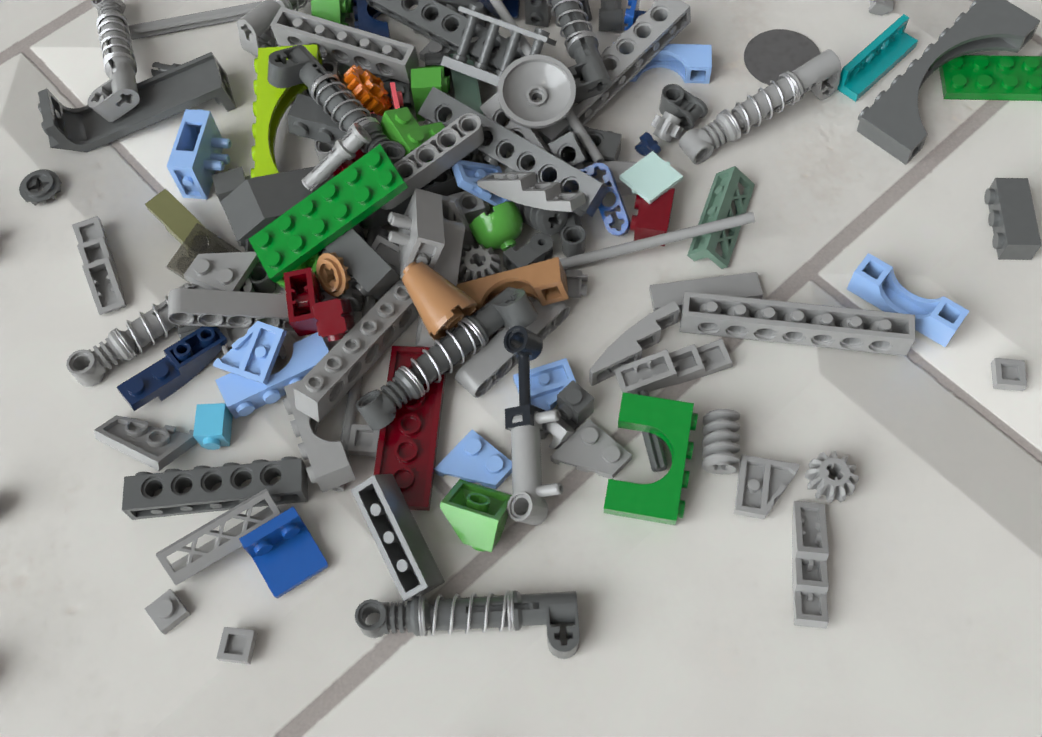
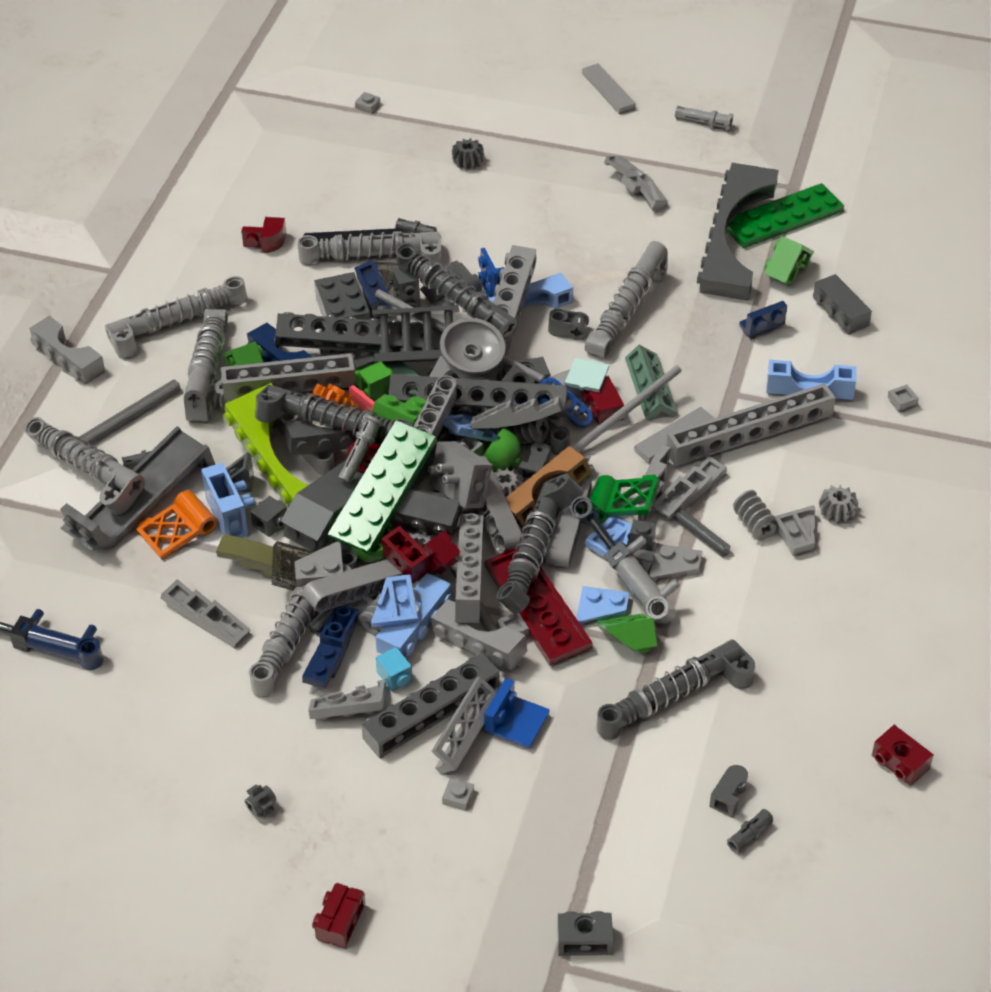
camera: 35 degrees left, 15 degrees down
dark grey gear [19,169,62,206] -> none
light grey plate [217,627,258,665] -> none
medium nougat gear [316,252,351,297] -> none
dark grey brick [351,474,445,601] -> none
medium nougat cone [402,262,477,341] -> none
green arch [604,392,698,525] -> none
dark blue piece [635,132,661,156] -> none
light grey gear [651,111,684,143] -> none
flat silver sticker [744,29,821,85] -> none
light grey slope [792,501,829,629] -> none
teal fence [837,14,918,102] -> none
none -> orange piece [136,490,218,560]
none -> dark grey slope [226,452,254,492]
none -> green piece [585,475,660,523]
none -> dark blue bracket [739,301,788,337]
none -> bright green brick [764,236,814,286]

